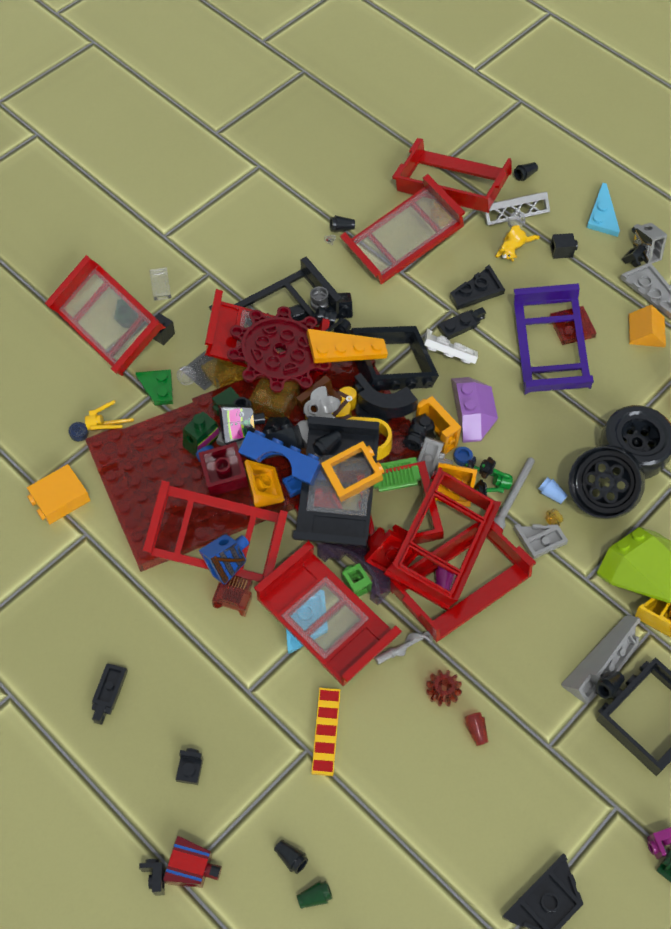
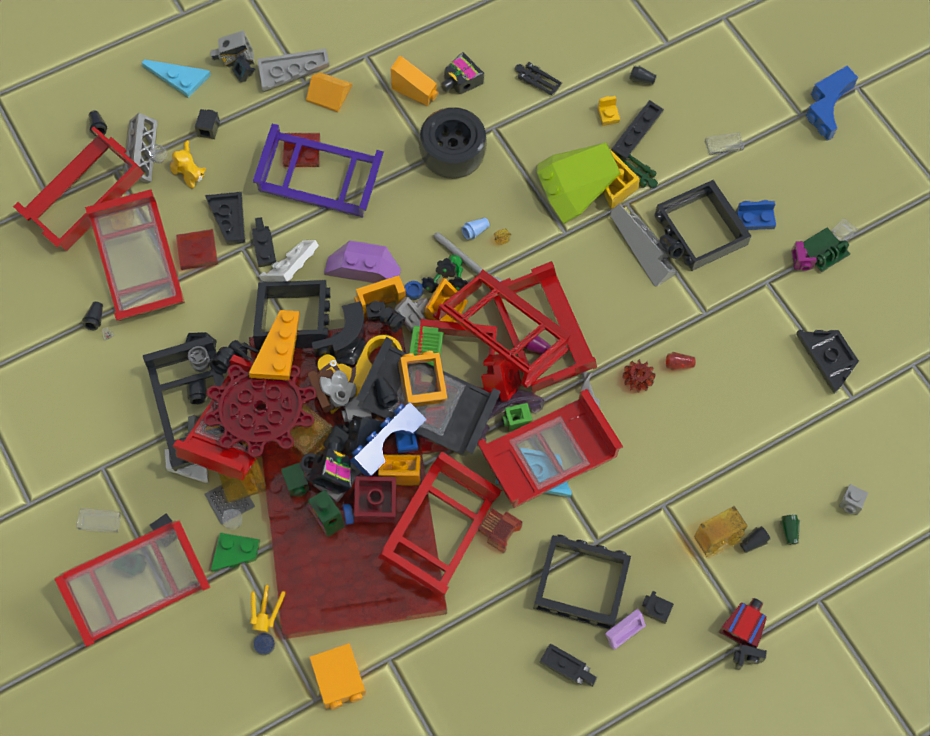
camera: 75 degrees left, 5 degrees up
blue torso [199,534,249,585] -> none
tile [311,688,341,776] -> none
light grey wing [513,524,568,559] -> none
black wheel [568,445,645,519] -> none
none -> clear red plate [176,229,218,270]
none -> black window [533,534,631,630]
none -> lavender tile [605,609,646,650]
none -> clear yellow brick [694,506,748,557]

